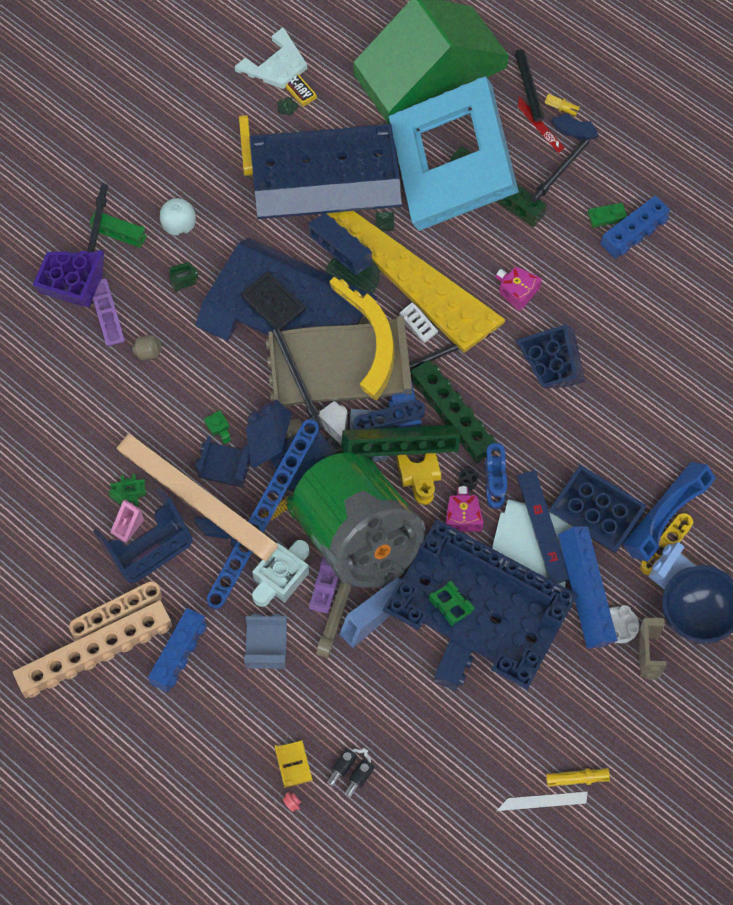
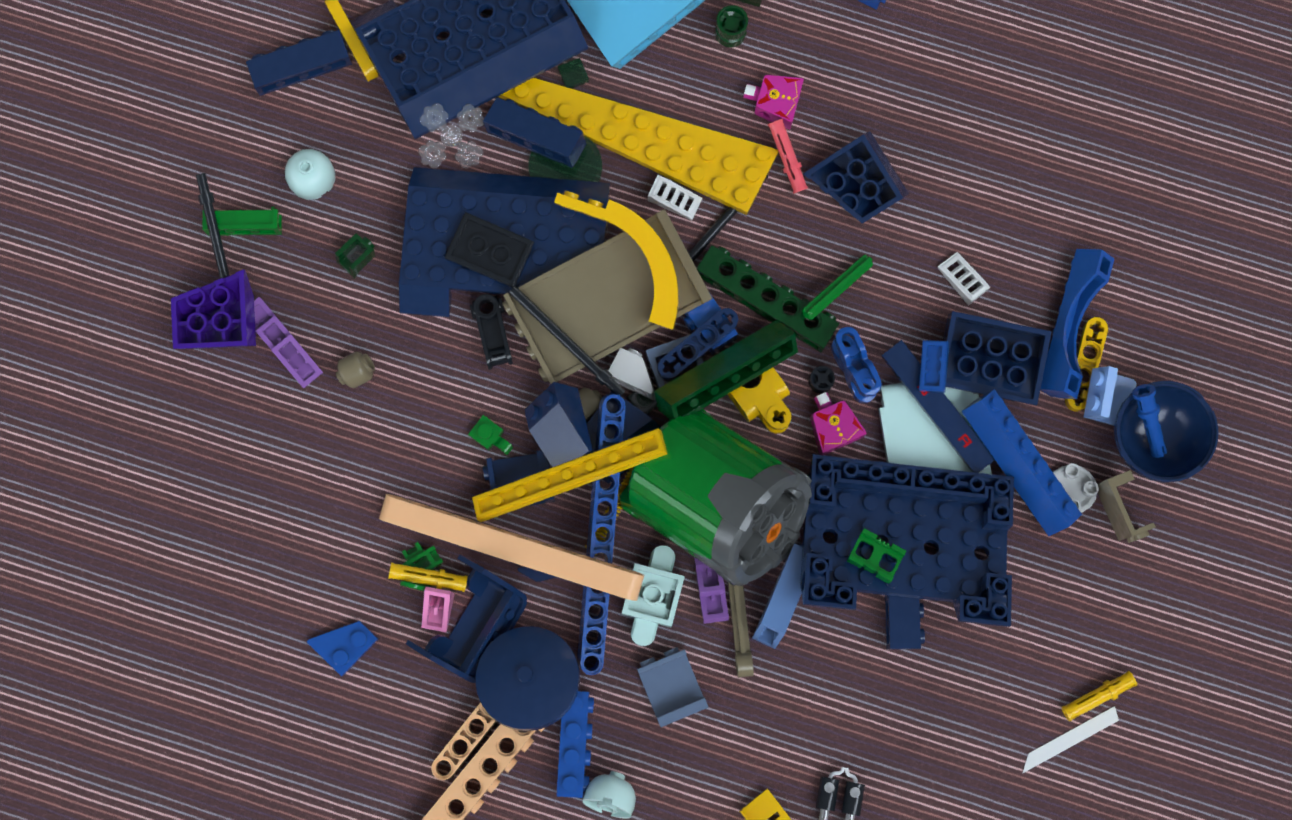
camera: 25 degrees left, 15 degrees up
none -> dark blue brick [246,30,352,96]
none -> blue wing [307,621,379,676]
none -> yellow pin [388,562,468,592]
none -> clear plant [418,103,484,168]
none -> black piece [469,294,513,370]
none -> yellow tile [472,428,667,522]
none -> dark blue dish [476,626,580,731]
none -> light aqua cylinder [583,771,636,819]
none -> dark green wheel [715,5,748,48]
none -> coral pin [768,119,808,194]
none -> green axle [802,255,873,320]
none -> blue plate [919,340,949,393]
none -> white slope [937,252,990,306]
none -> blue pin [1132,384,1167,458]

